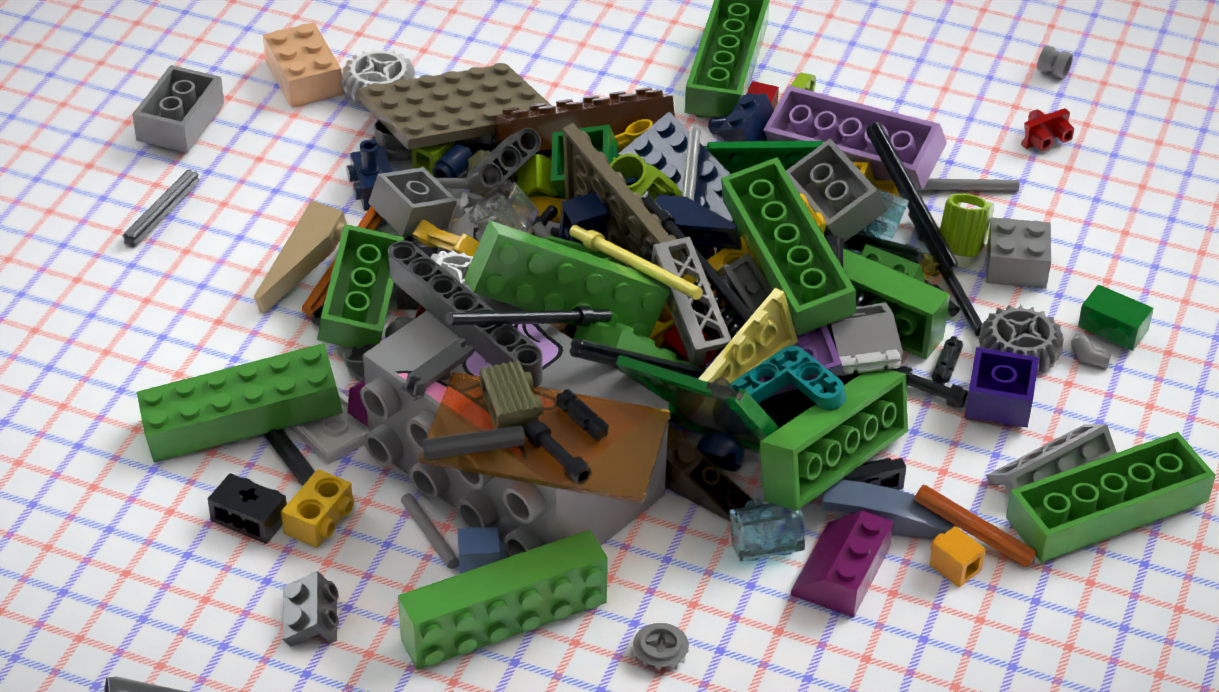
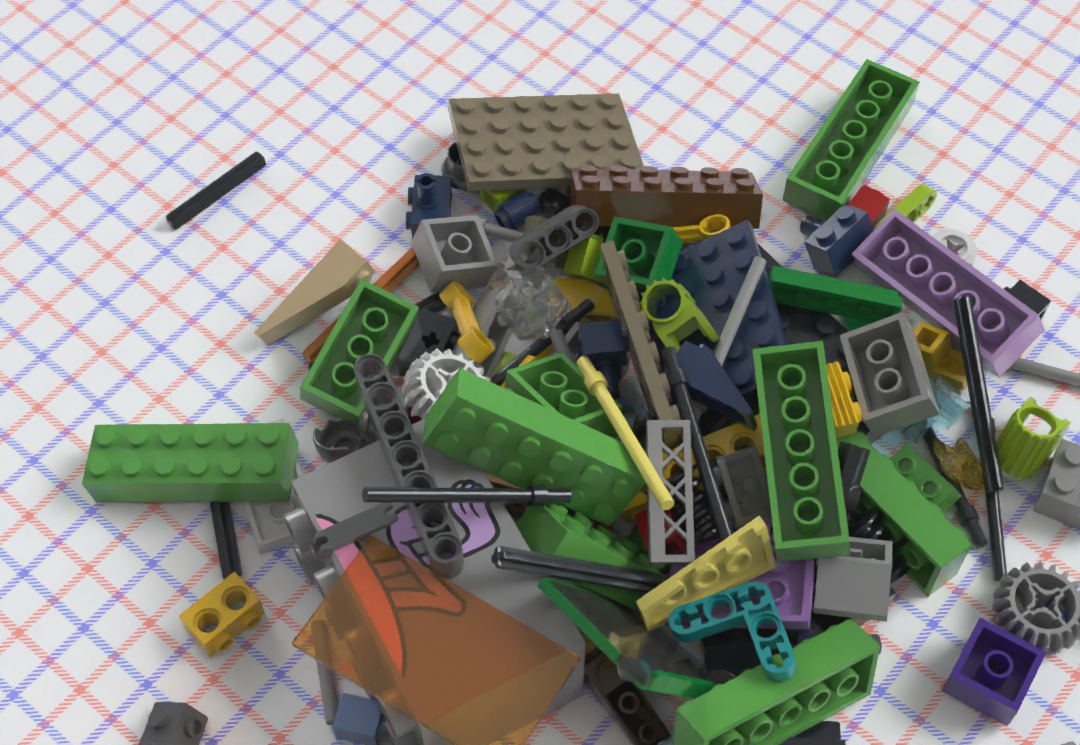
camera: 20 degrees right, 15 degrees up
light grey brick [132,65,224,153] -> none
black brick [207,473,287,544] -> none
light nougat brick [262,22,343,108] -> none
white gear [342,48,416,107] -> none
dark grey axle [421,425,525,460] -> none
olive brick [480,360,543,430] -> none
black bar [524,420,592,485] -> none
black axle [556,389,609,441] -> none
white axle [839,349,901,376] -> none
black axle [844,232,924,264] -> none
black bar [894,366,968,408] -> none
black axle [931,336,964,385] -> none

